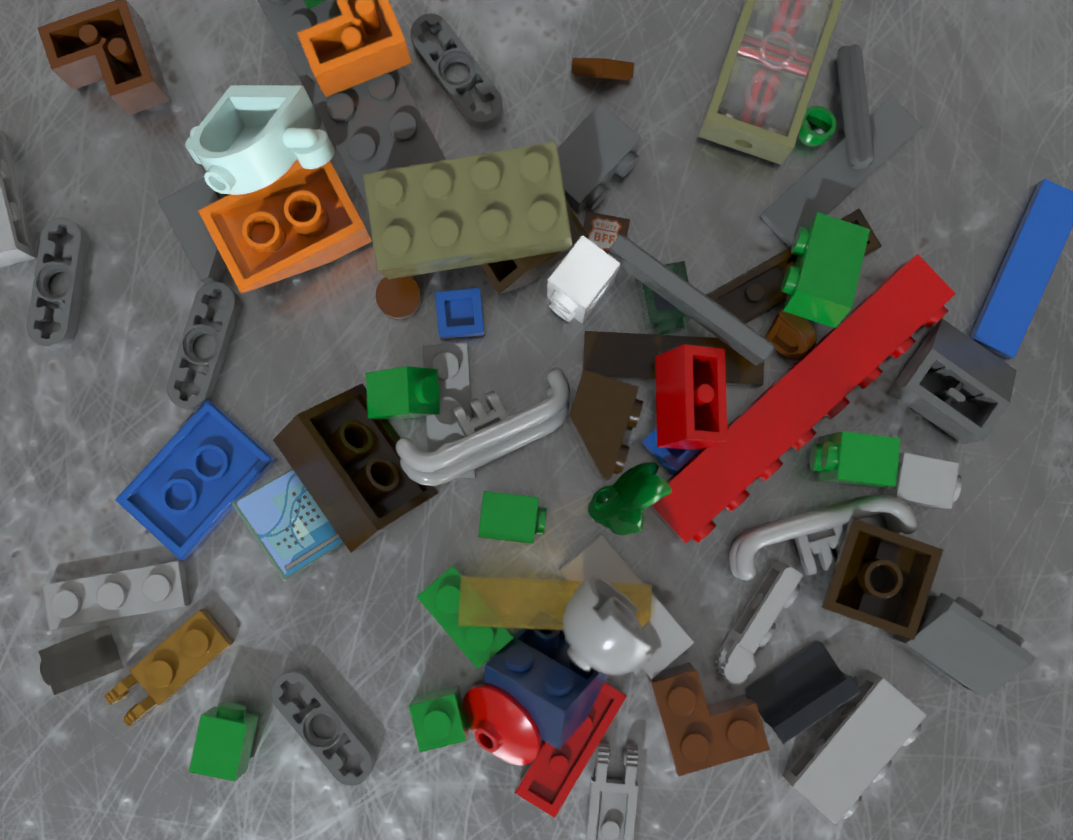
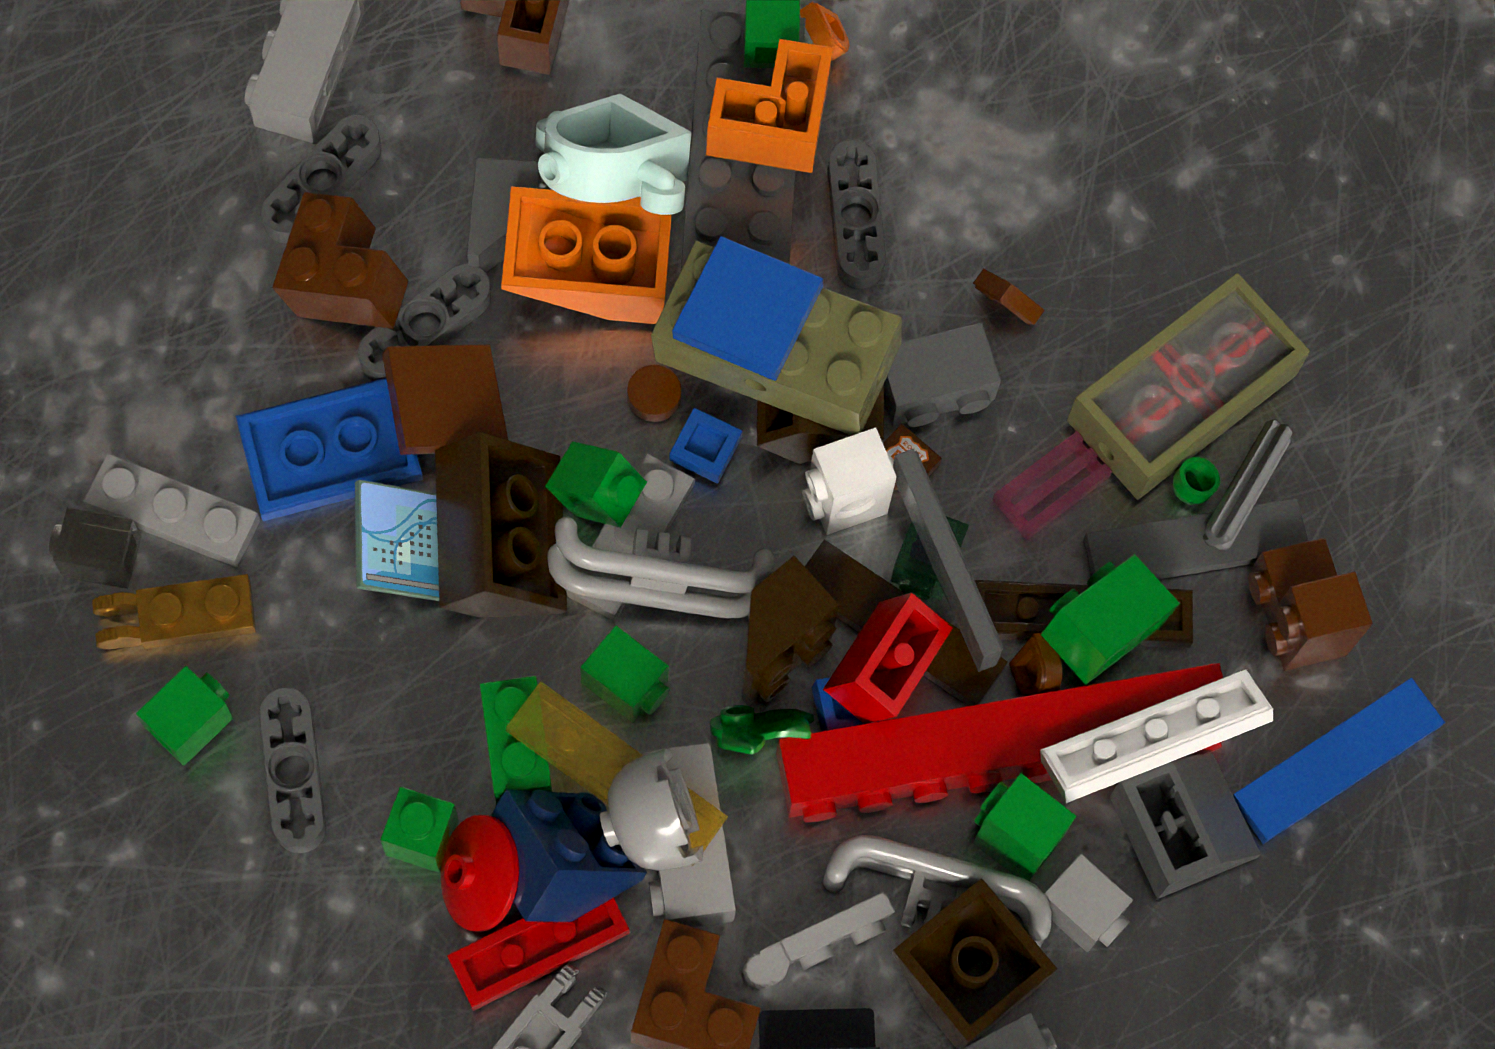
camera: 25 degrees right, 15 degrees down
none -> reddish brown brick [272,192,409,329]
none -> reddish brown tile [382,344,508,455]
none -> blue tile [672,236,823,381]
none -> clear pink tile [992,431,1112,540]
none -> white tile [1040,669,1273,803]
none -> reddish brown brick [1248,538,1373,671]

